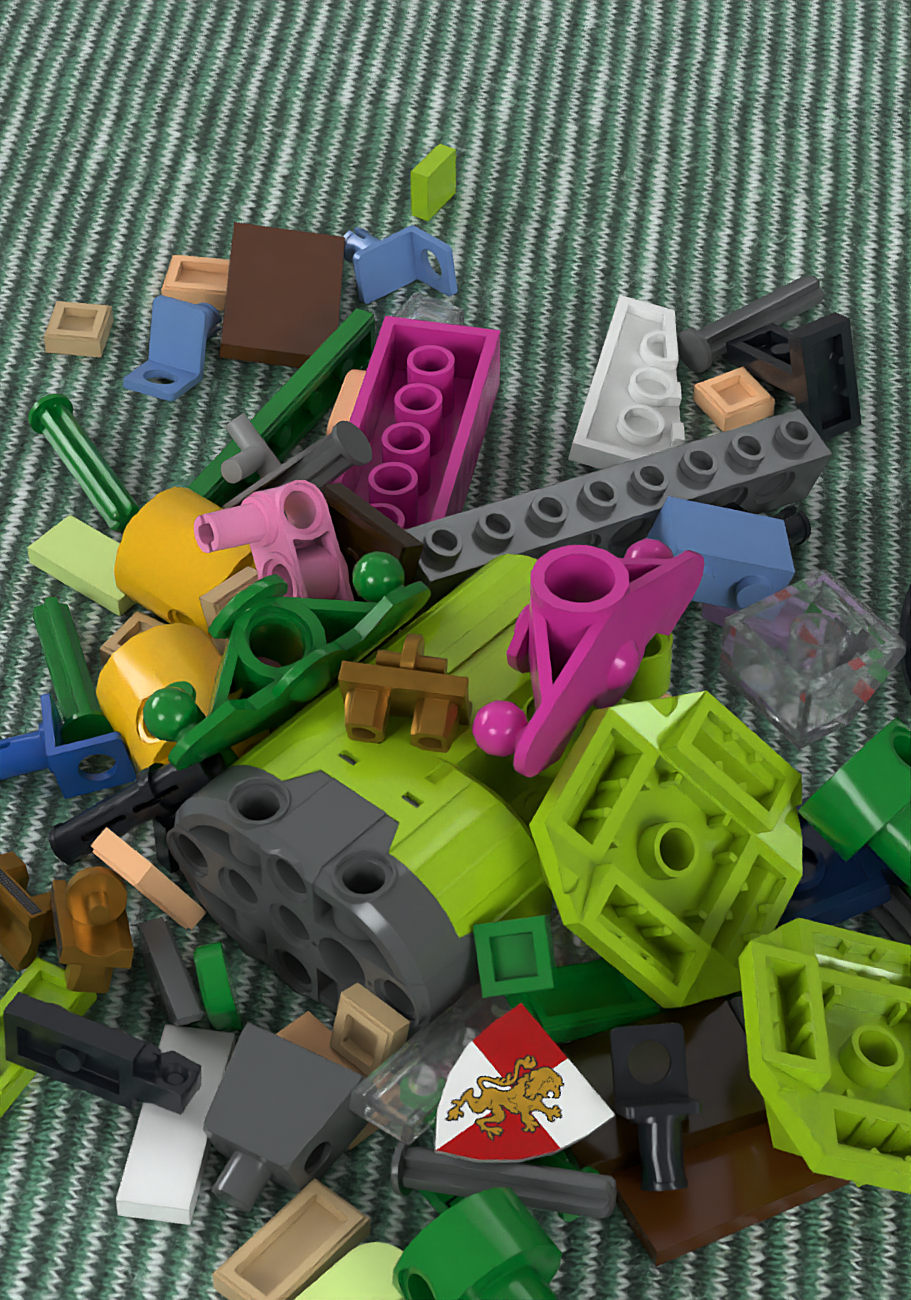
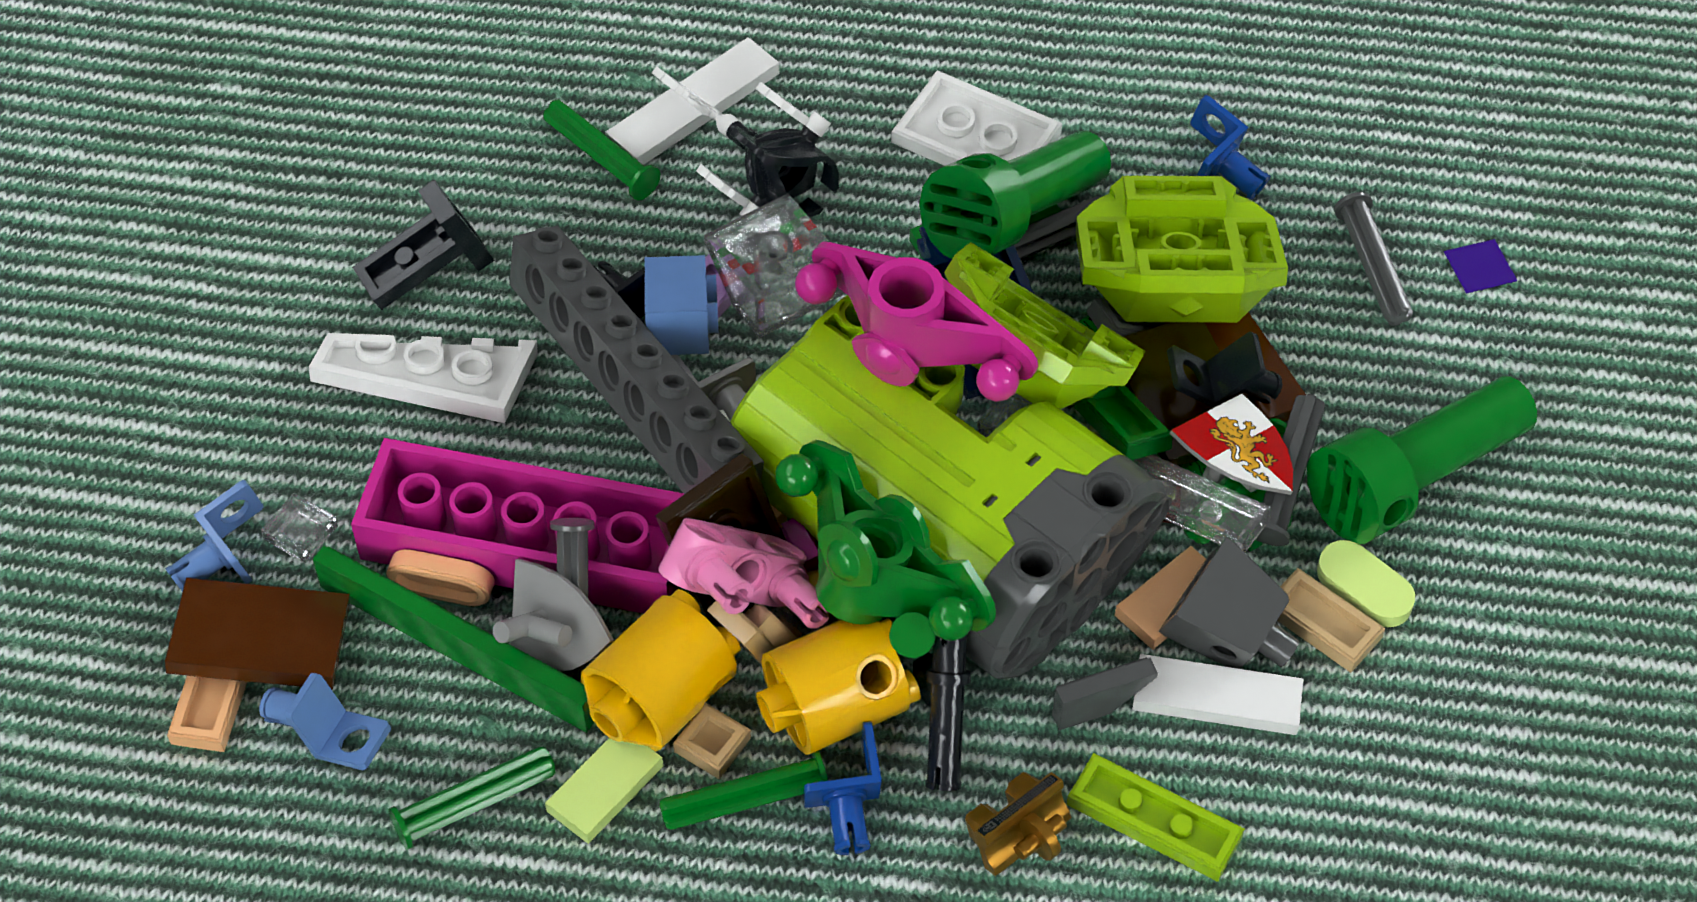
camera: 90 degrees left, 10 degrees up
black hinge [3,992,202,1115] -> none
tan tile [44,301,114,358] -> none
pearl gold hips [50,866,134,993] -> none
light nougat tile [91,827,207,930] -> none
green tile [193,941,243,1033] -> none
tan tile [329,982,410,1085] -> none
pearl gold hips [338,633,472,753] -> none
lime tile [410,143,456,221] -> none
green tile [473,915,559,998] -> none
dark grey axle [677,275,824,373] -> none
light nougat tile [693,367,775,432] -> none

